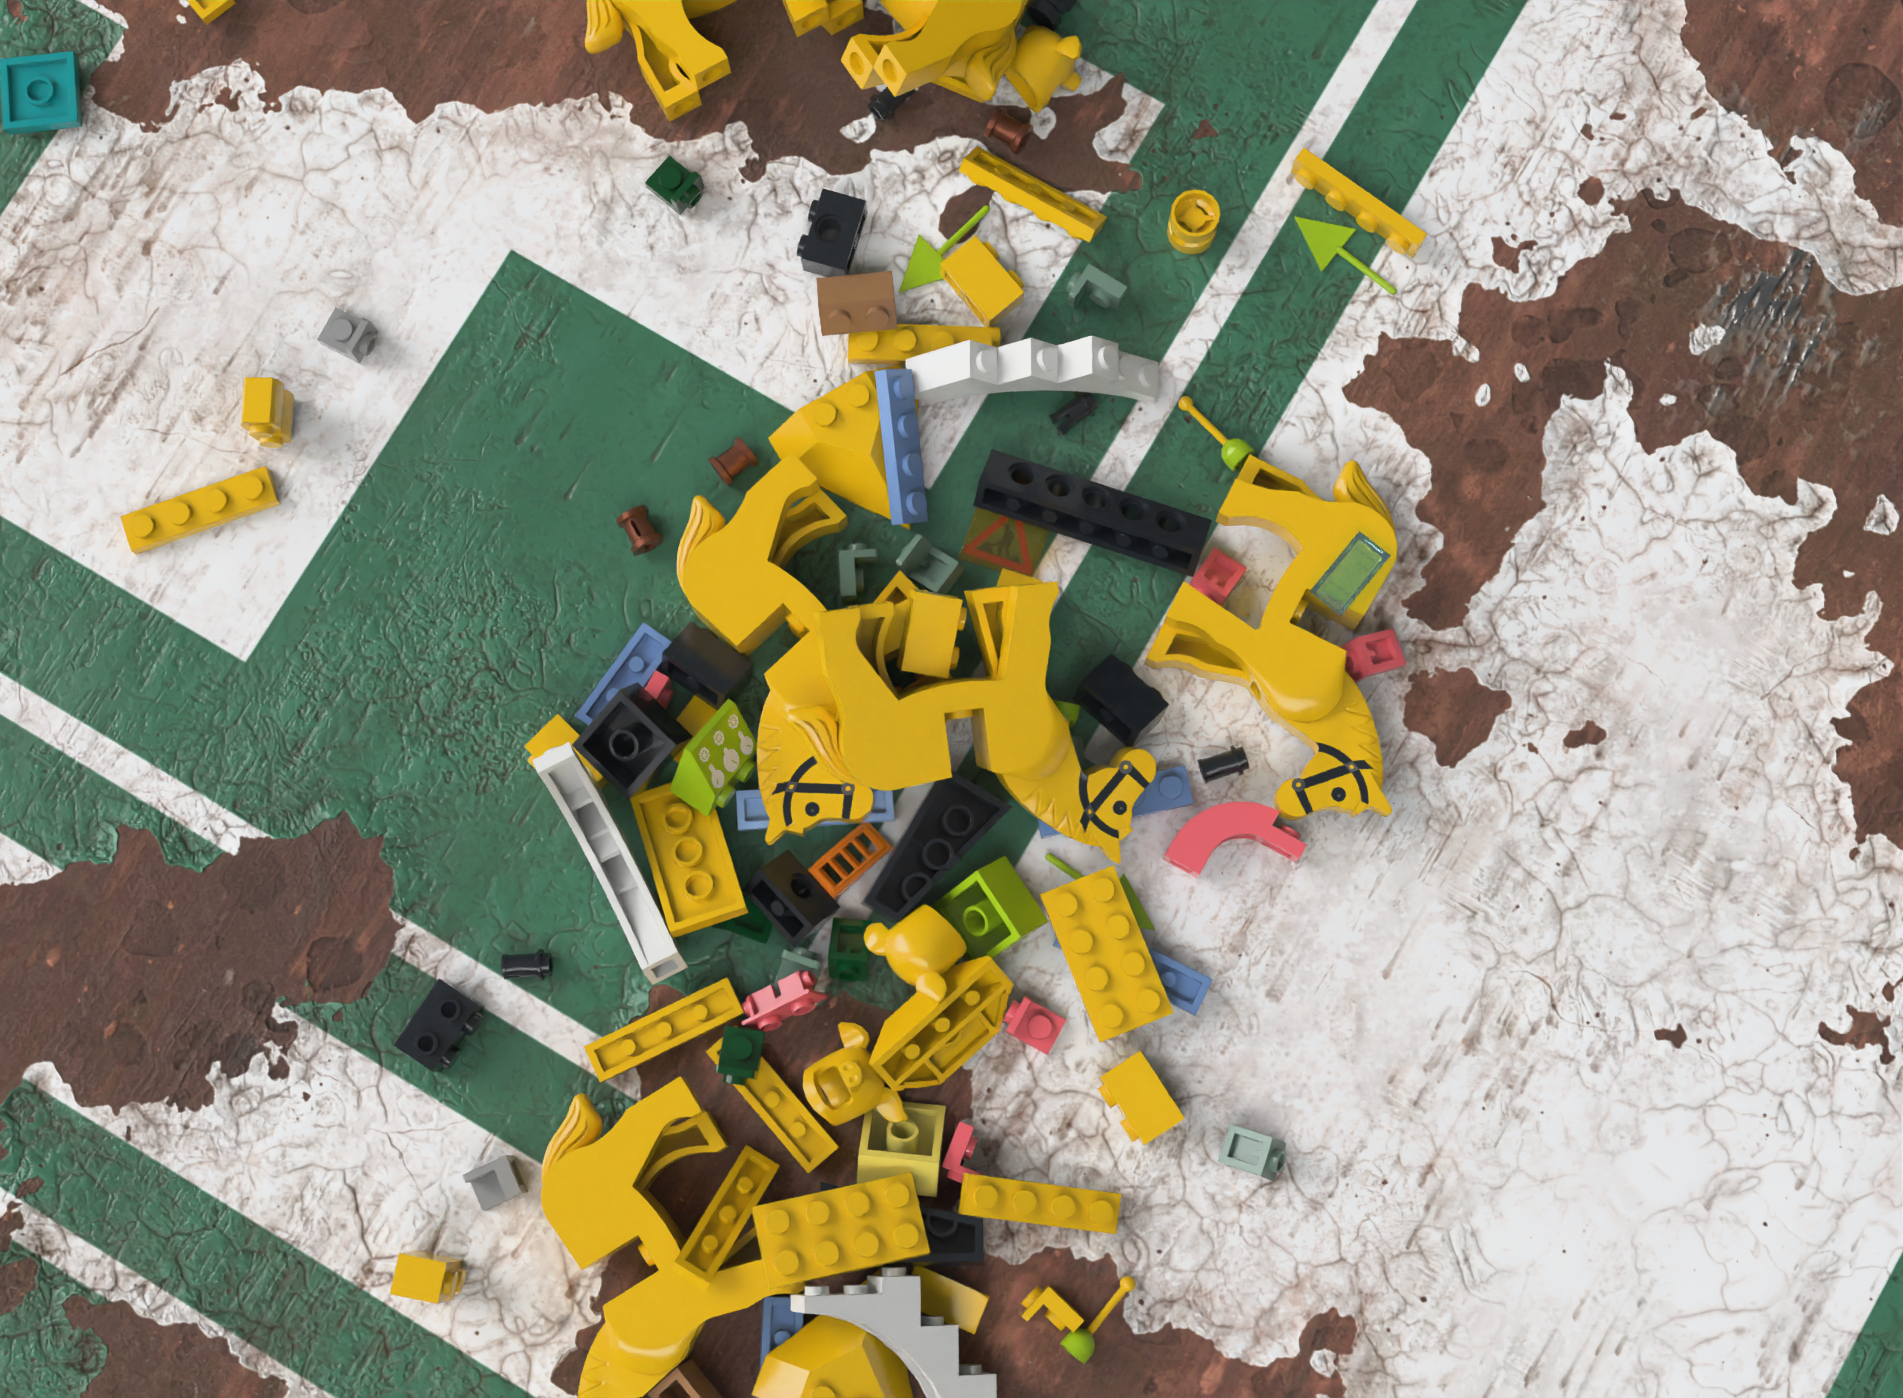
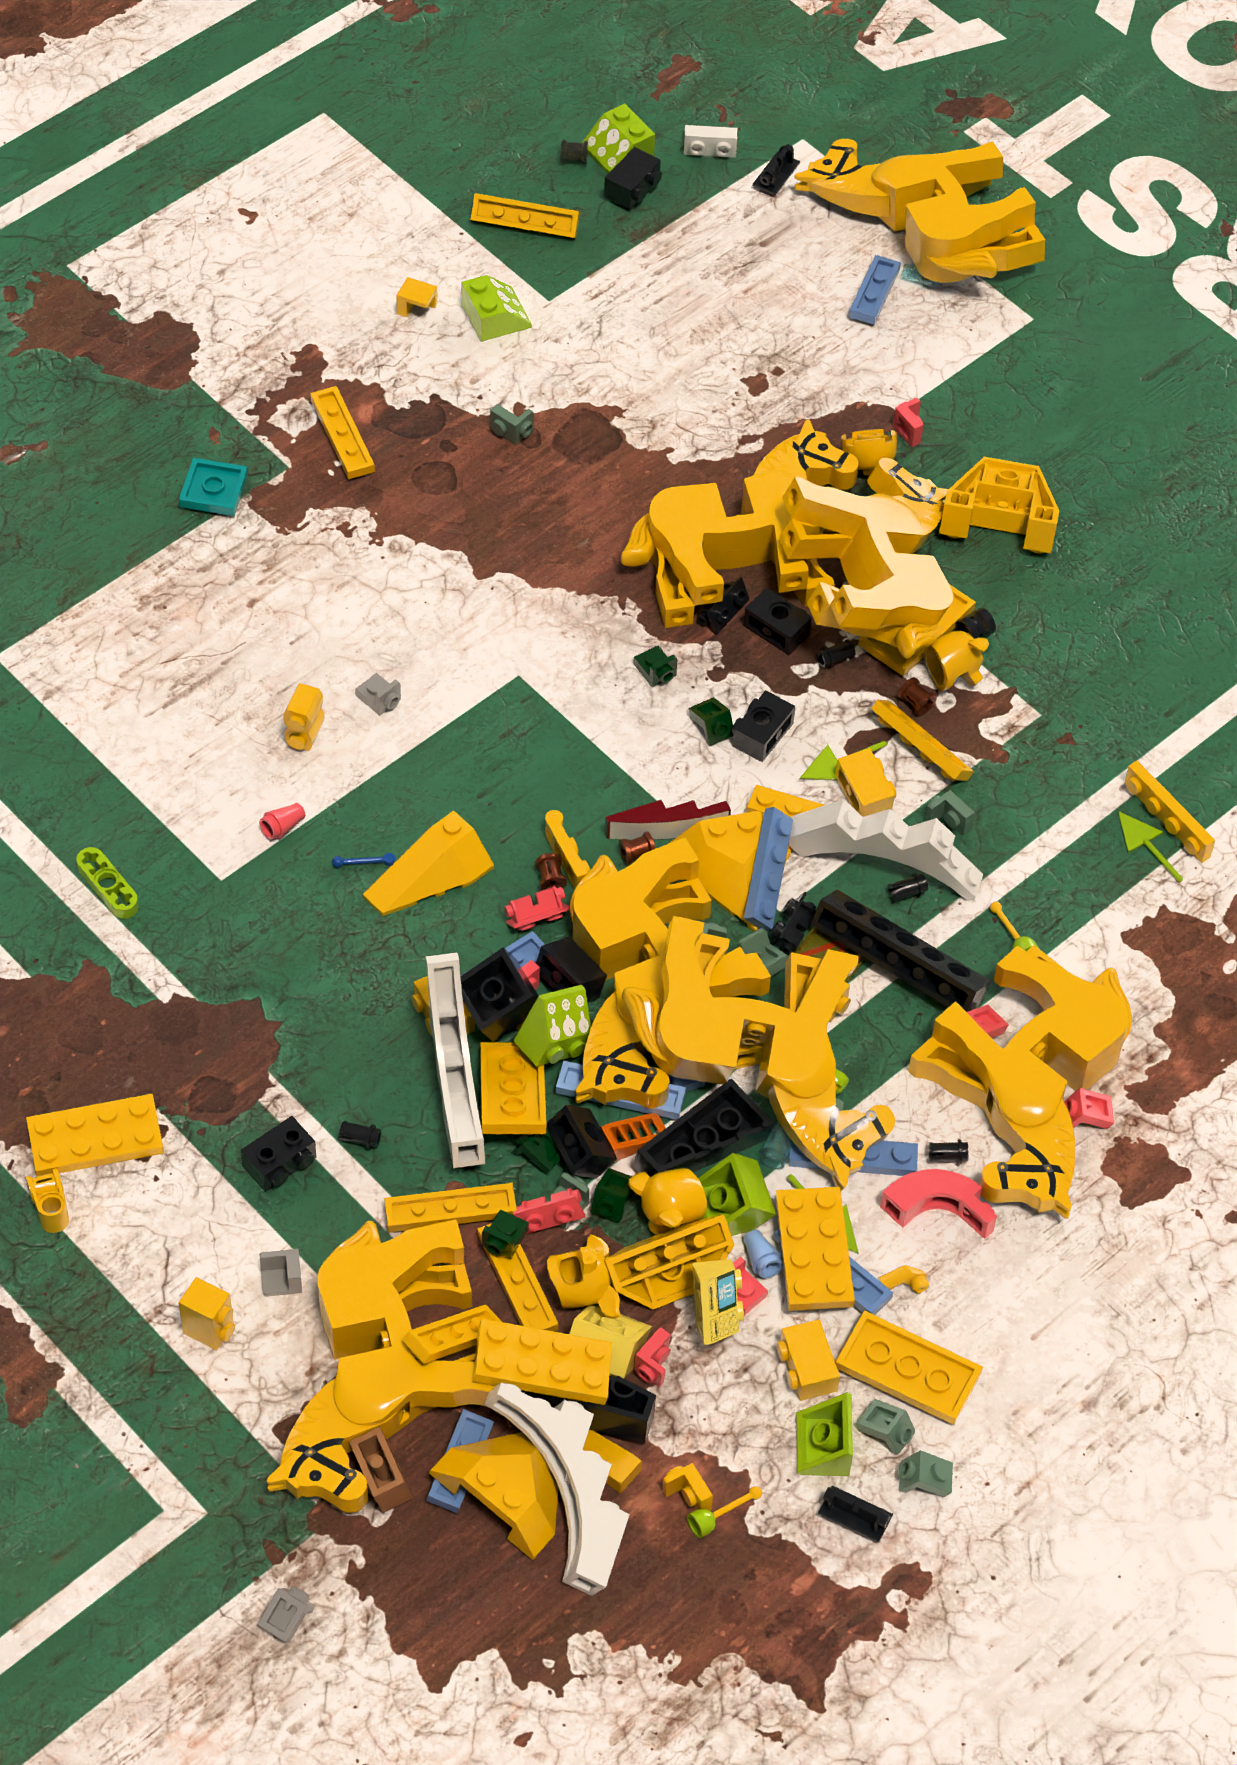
camera: 10 degrees right, 25 degrees down
yellow plate [120,466,281,555] -> none
medium nougat brick [816,271,898,336] -> none
yellow brick [896,589,967,679] -> none
yellow plate [958,1173,1121,1234] -> none
black brick [1073,653,1169,747] -> none
yellow wheel [1167,189,1220,255] -> none
clear light blue tile [1310,531,1391,616] -> none
none -> yellow plate [26,1094,164,1177]
none -> yellow piece [26,1168,69,1233]
none -> lime beam [76,847,139,919]
none -> coral cone [259,802,306,840]
none -> blue hinge [332,853,395,868]
none -> yellow wedge [363,811,494,916]
none -> coral hinge [504,886,570,930]
none -> yellow plate [545,810,590,890]
none -> slope [605,799,731,840]
none -> dark green bracket [688,697,733,745]
none -> light yellow slope [692,1259,744,1345]
none -> black hinge [697,577,750,635]
none -> black brick [743,587,812,656]
none -> light blue cone [743,1230,783,1278]
none -> clear light blue cone [759,1120,792,1170]
none -> black hinge [769,892,816,955]
none -> lime slope [796,1392,853,1476]
none -> black hinge [818,1485,893,1543]
none -> yellow plate [835,1310,983,1425]
none -> yellow arm [879,1265,929,1293]
none -> sand green bracket [898,1450,953,1497]

